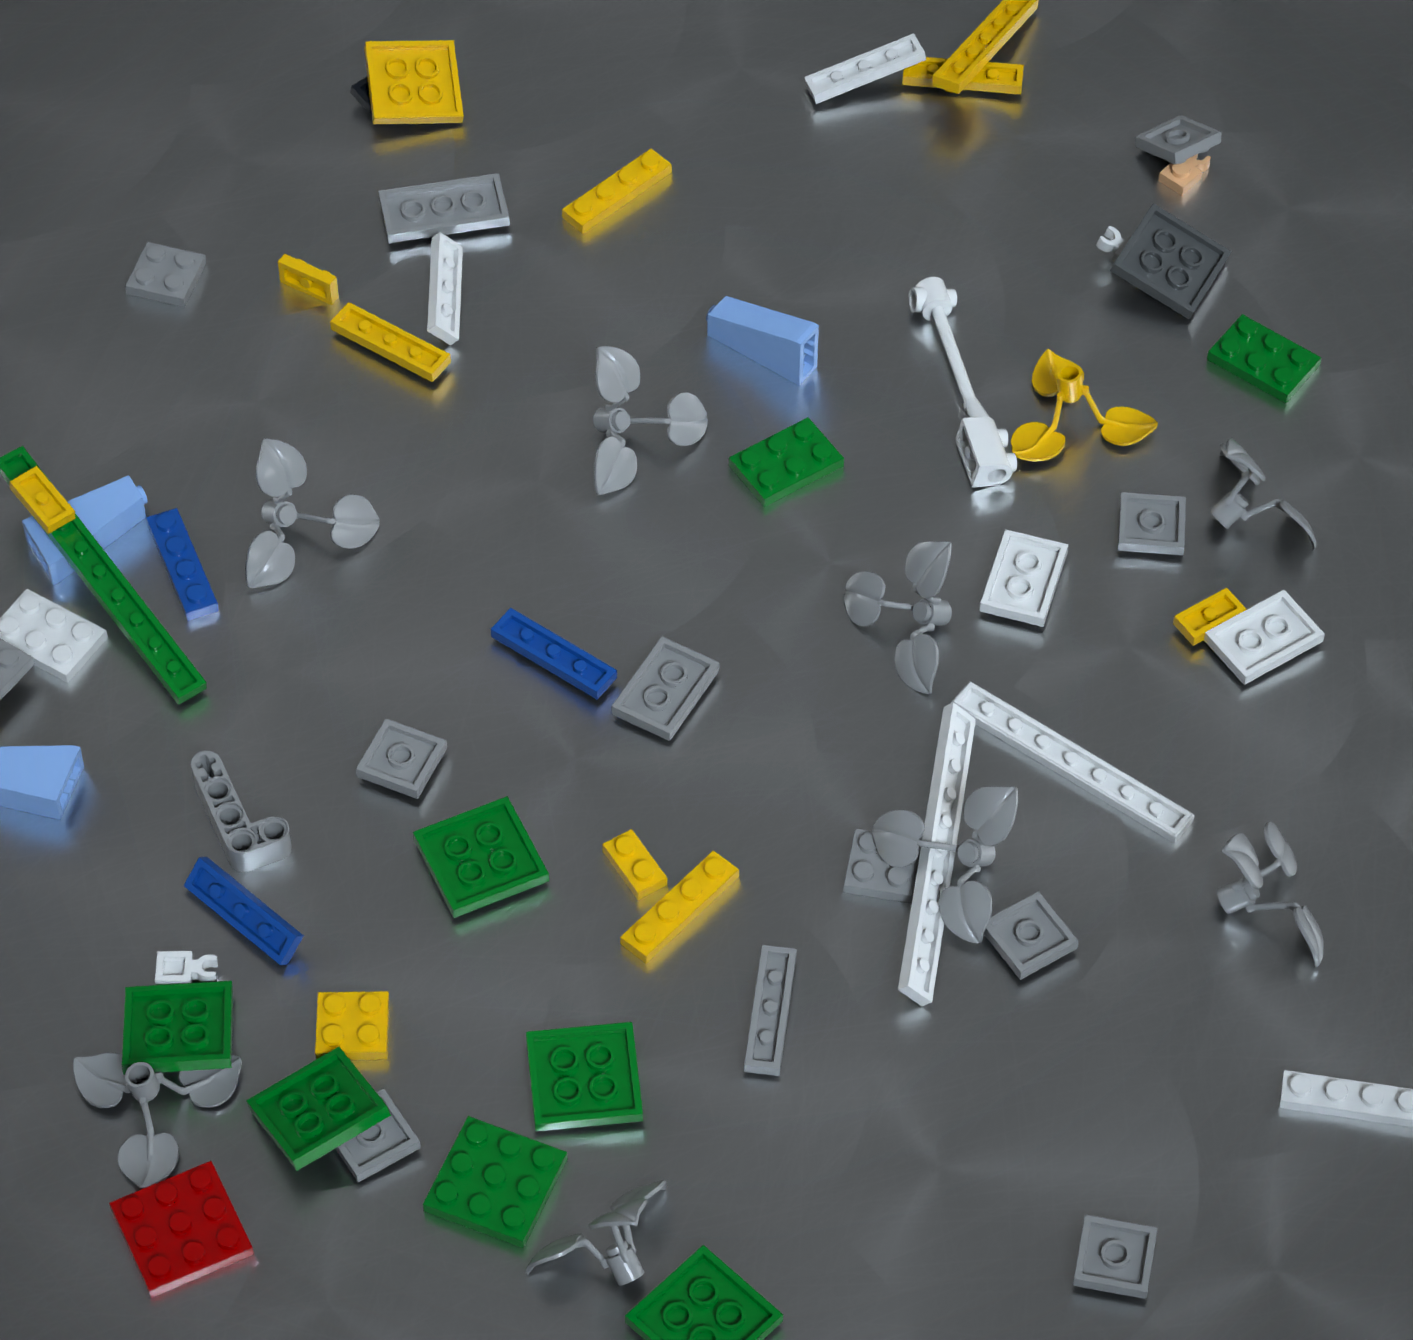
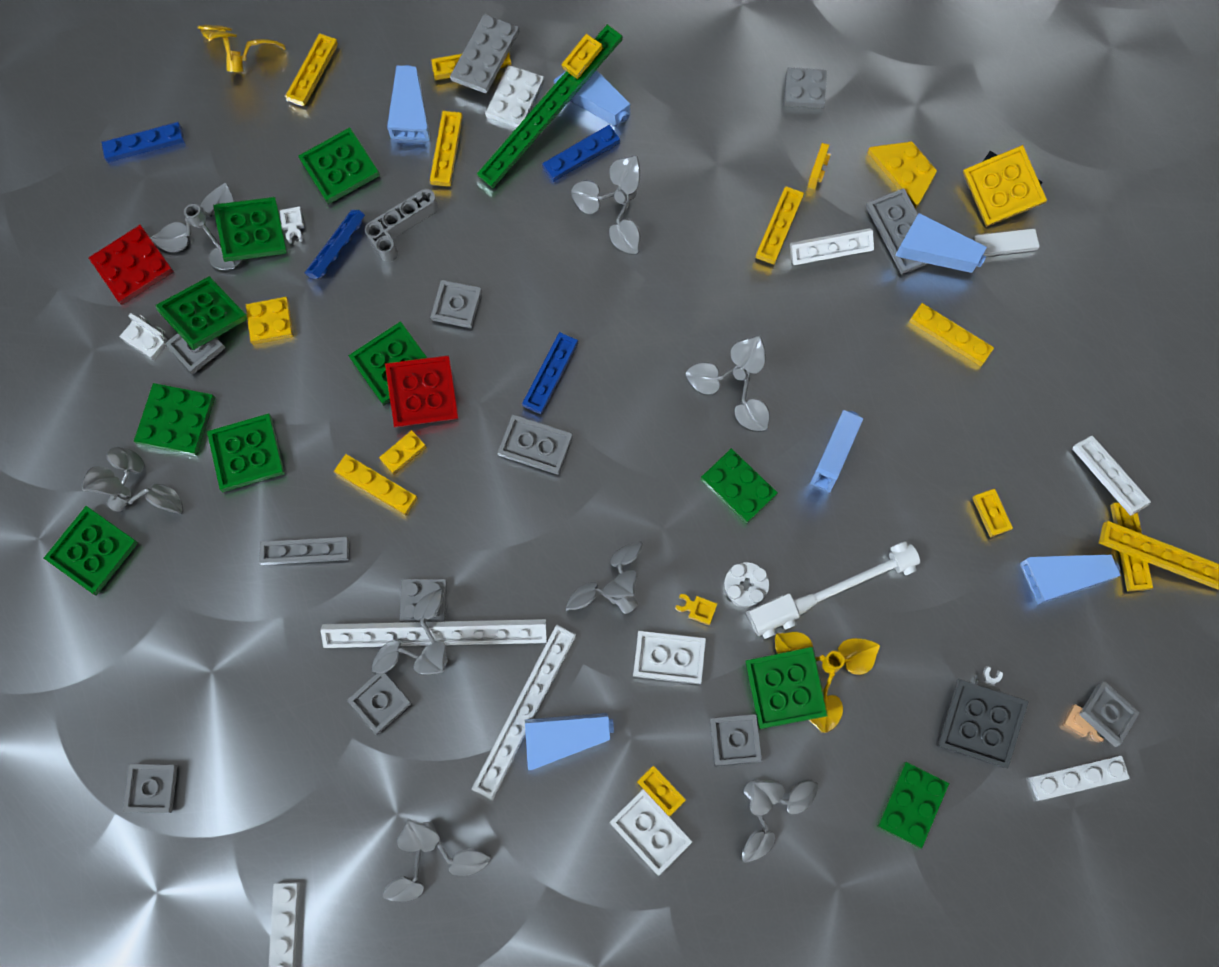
camera: 85 degrees right, 20 degrees up
none -> white bracket [119,313,168,361]
none -> green plate [298,127,380,204]
none -> red plate [385,355,458,428]
none -> yellow plate [430,111,463,187]
none -> light blue slope [525,713,614,770]
none -> yellow plate [675,594,717,626]
none -> white plate [724,562,769,608]
none -> green plate [746,647,828,729]
none -> yellow wing [867,141,937,209]
none -> light blue slope [896,213,987,273]
none -> white tile [972,229,1040,256]
none -> yellow plate [972,488,1013,538]
none -> light blue slope [1020,555,1121,605]
none -> white plate [1030,756,1130,801]

